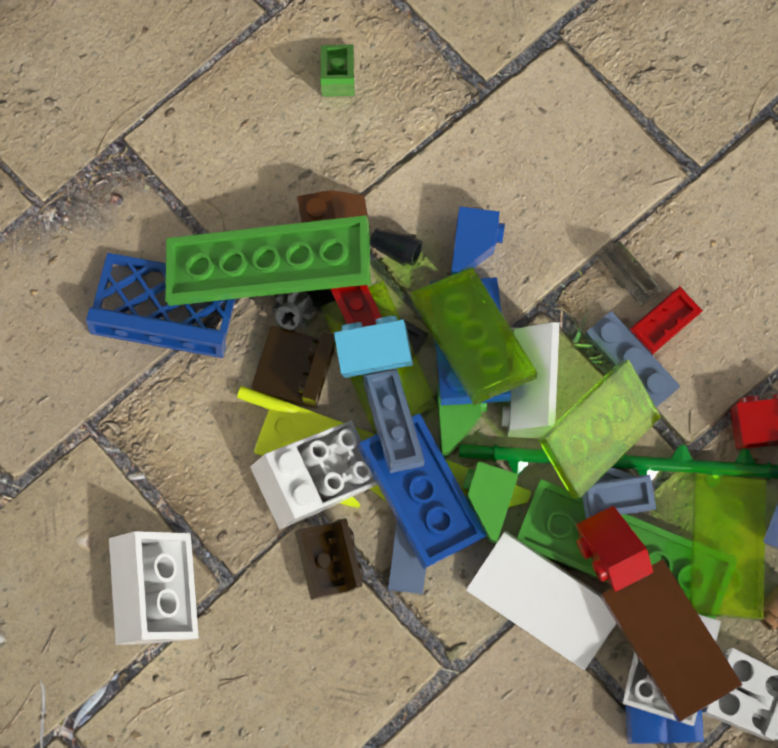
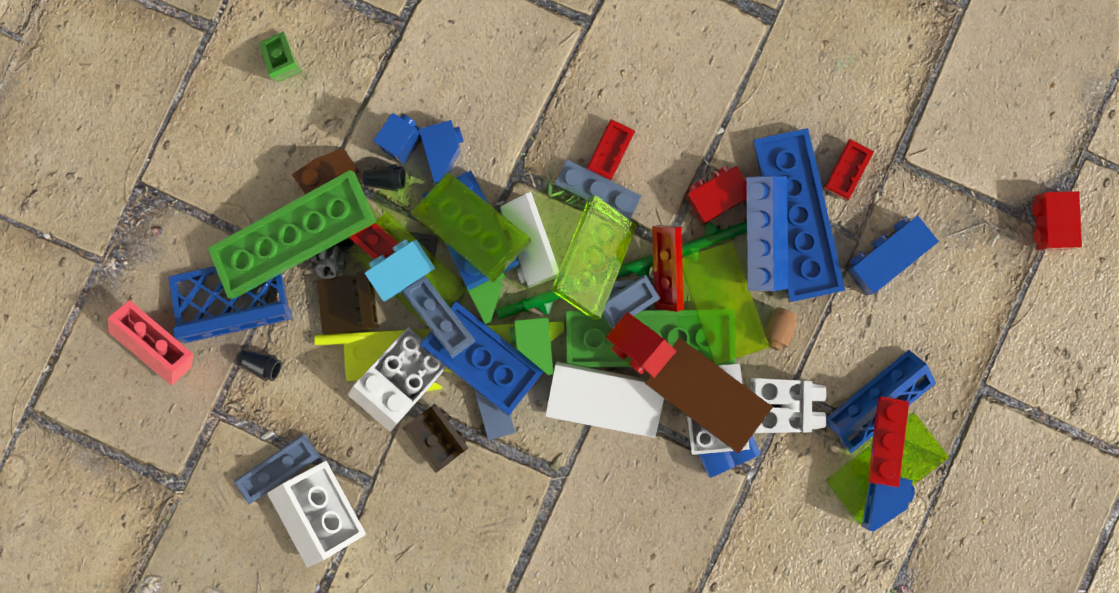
camera: 20 degrees left, 10 degrees up
clear smoke plate [597,241,662,306] -> none
none -> coral brick [108,300,193,386]
none -> sand blue tile [234,433,321,505]
none -> black cone [237,350,282,381]
none -> blue brick [373,112,422,165]
none -> red plate [652,225,684,312]

